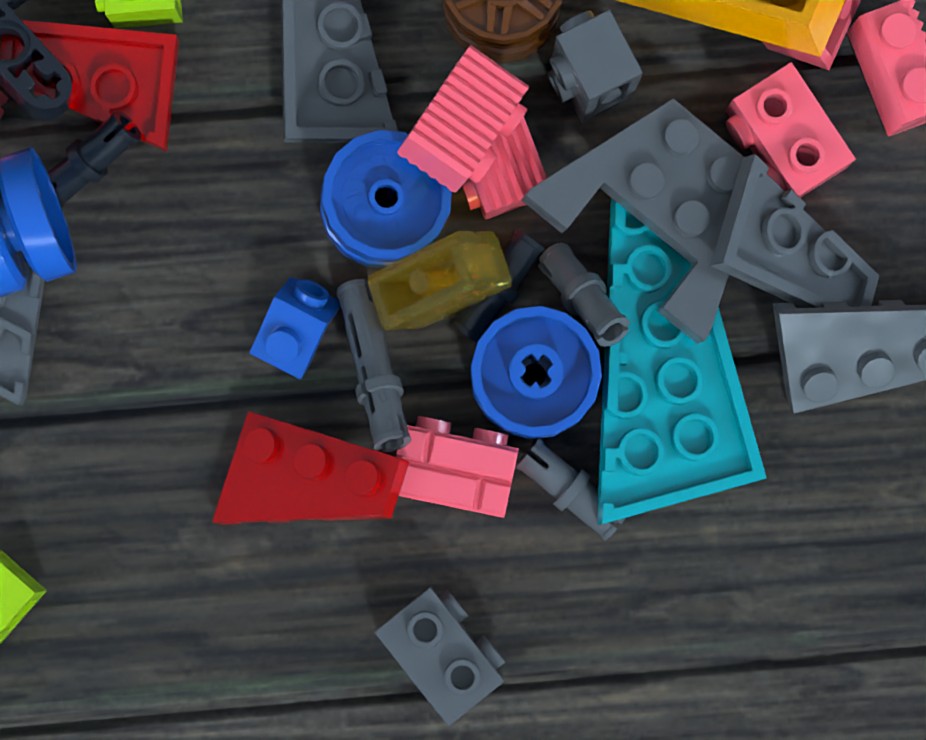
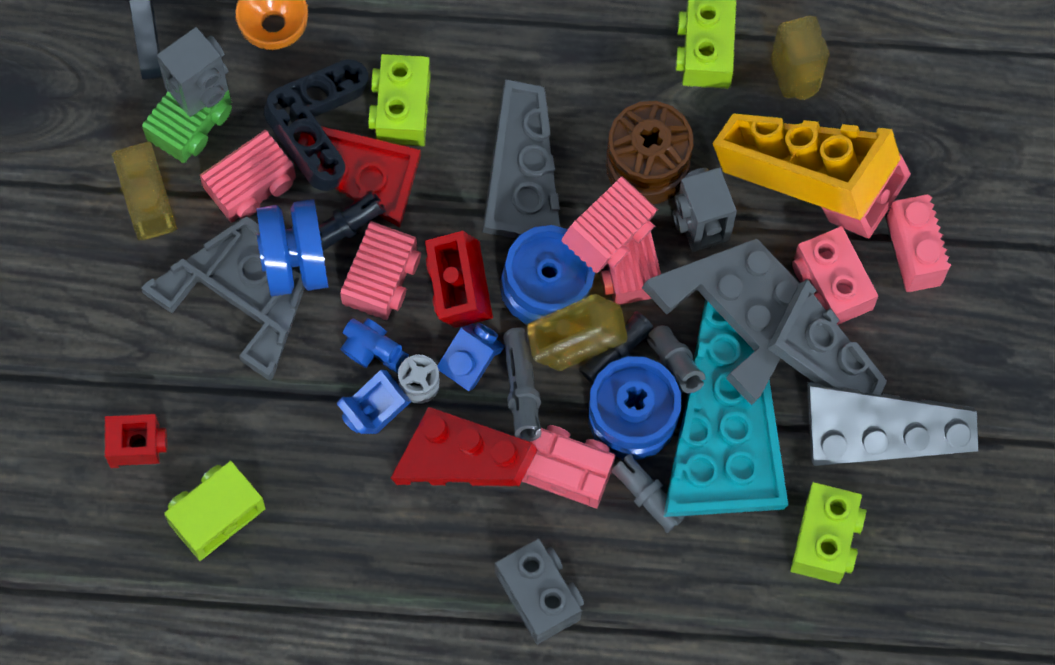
camera: 10 degrees right, 15 degrees down
none -> blue bracket [337,370,412,434]
none -> coral brick [340,221,421,320]
none -> blue plate [340,318,409,374]
none -> light grey wheel [398,355,440,404]
none -> red brick [425,231,493,328]
none -> lime brick [790,482,866,584]

